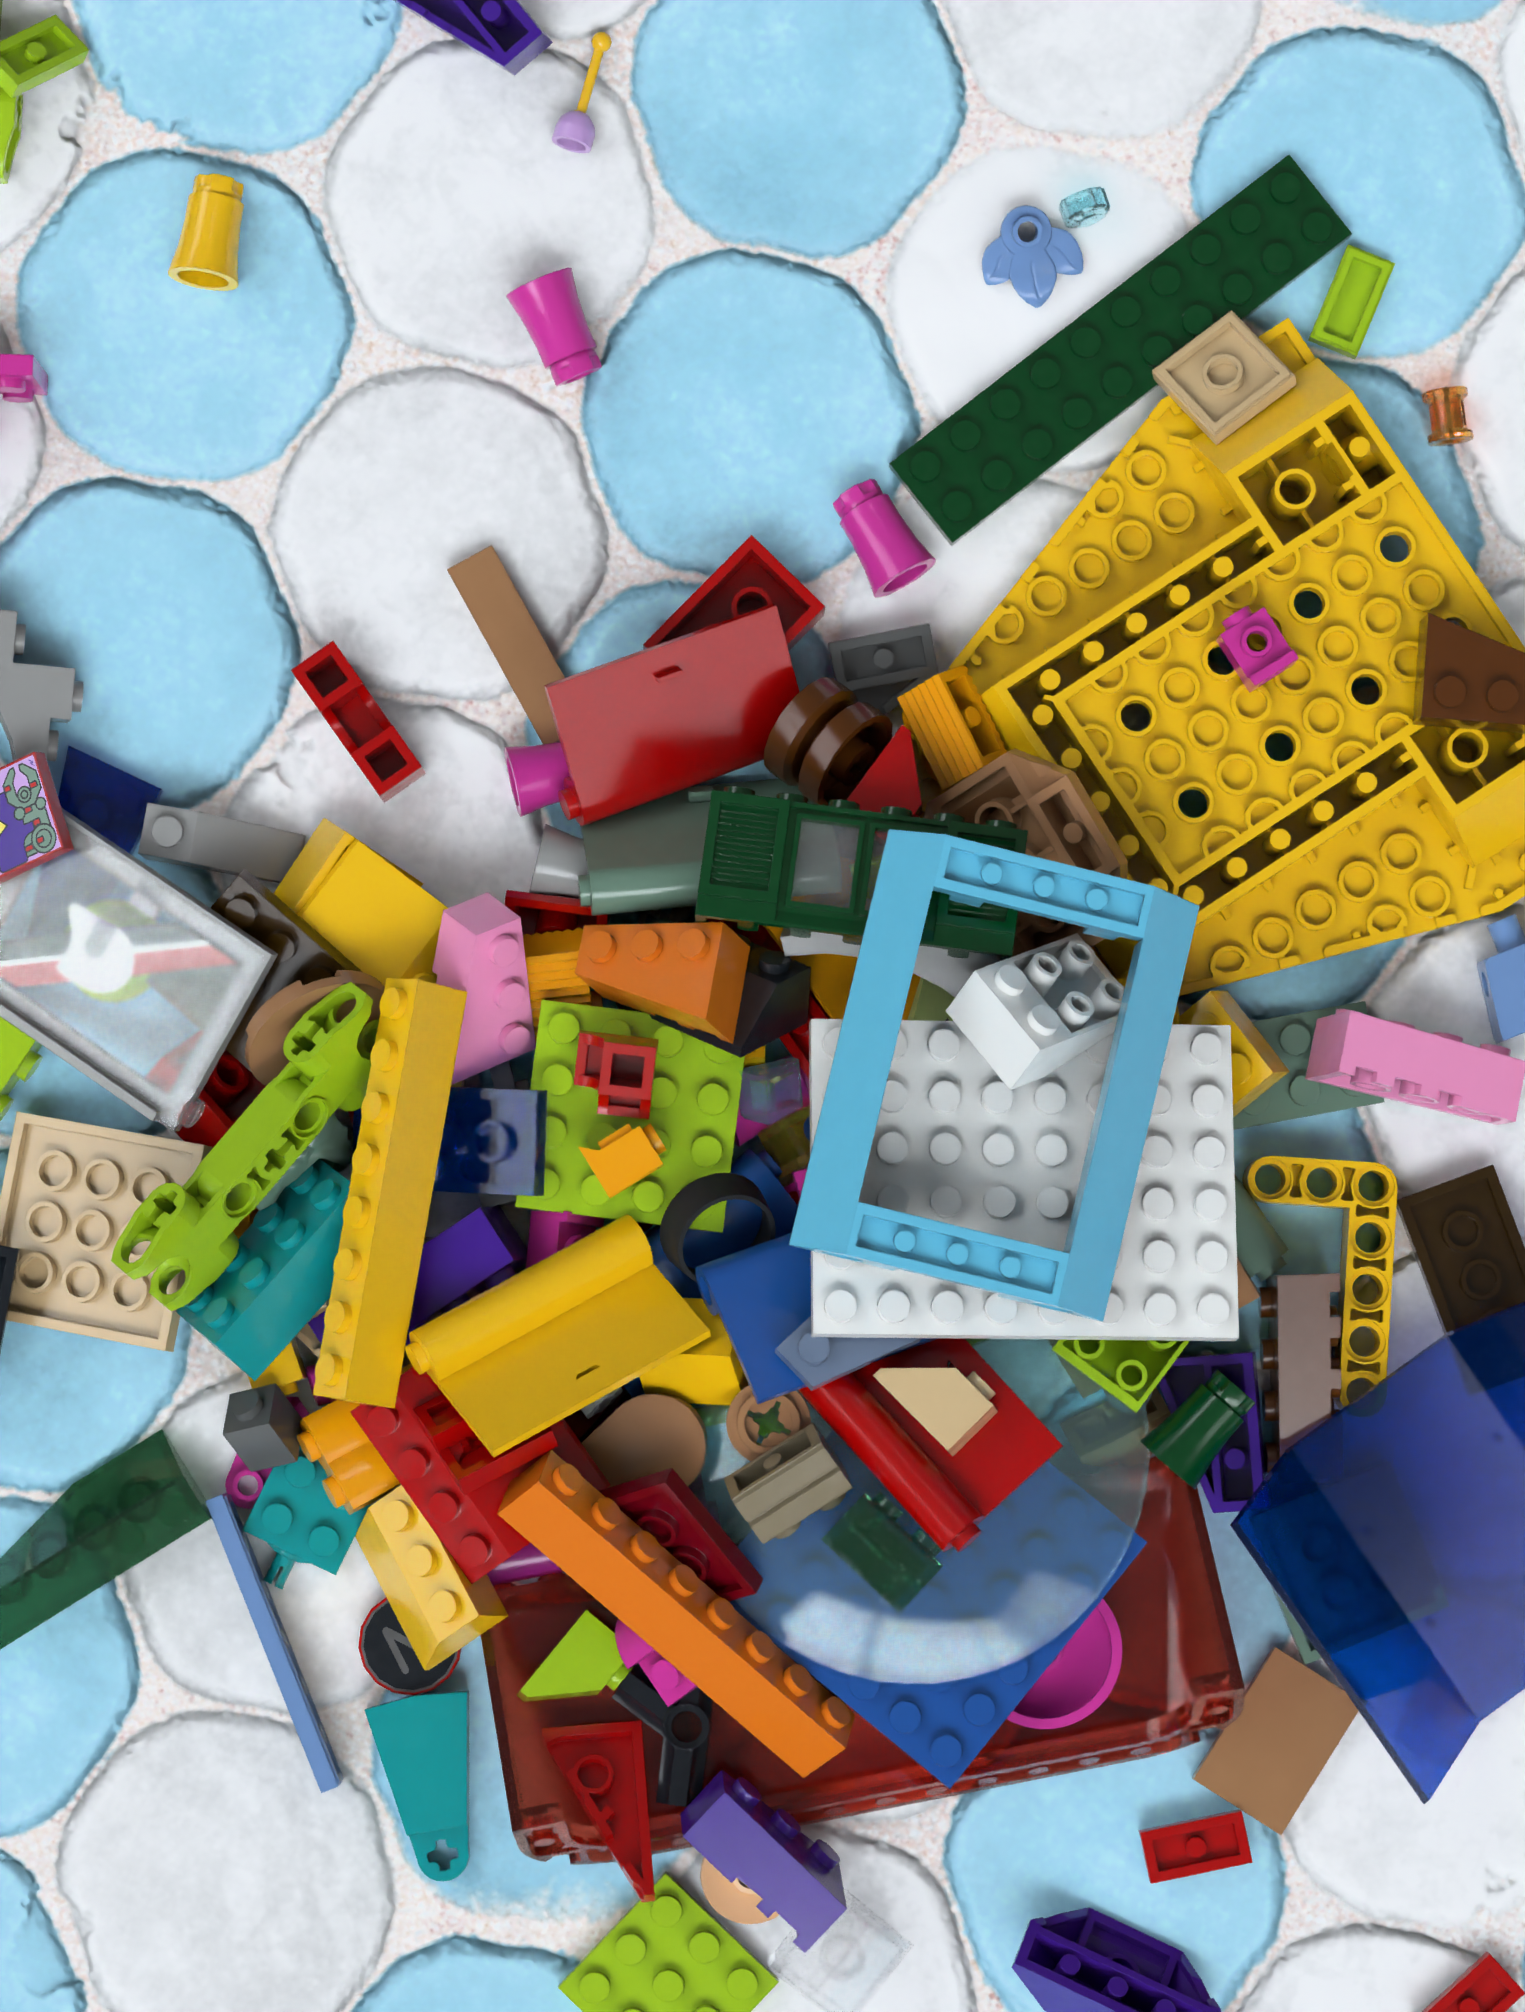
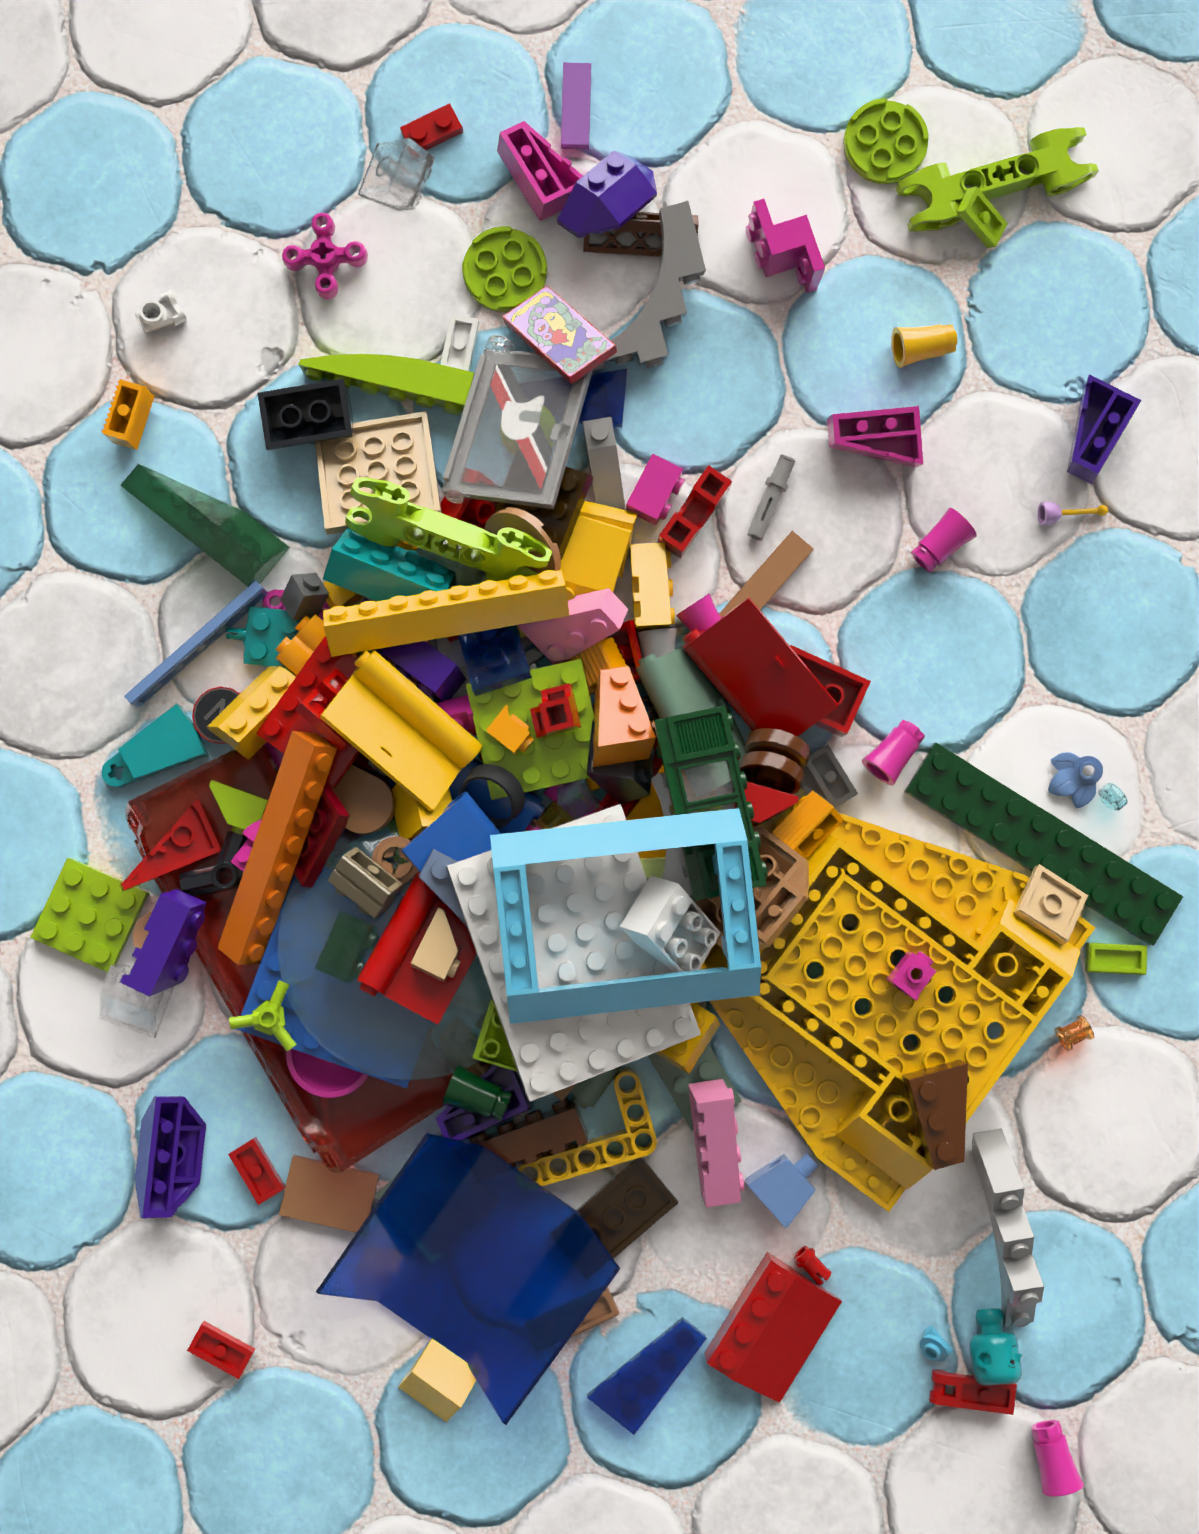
camera: 70 degrees right, 0 degrees up
none -> lime piece [229,980,297,1052]
none -> dark pink brick [626,453,685,526]
none -> yellow wedge [629,543,675,633]
none -> light grey pin [747,455,795,541]
none -> dark pink wedge [827,406,924,468]

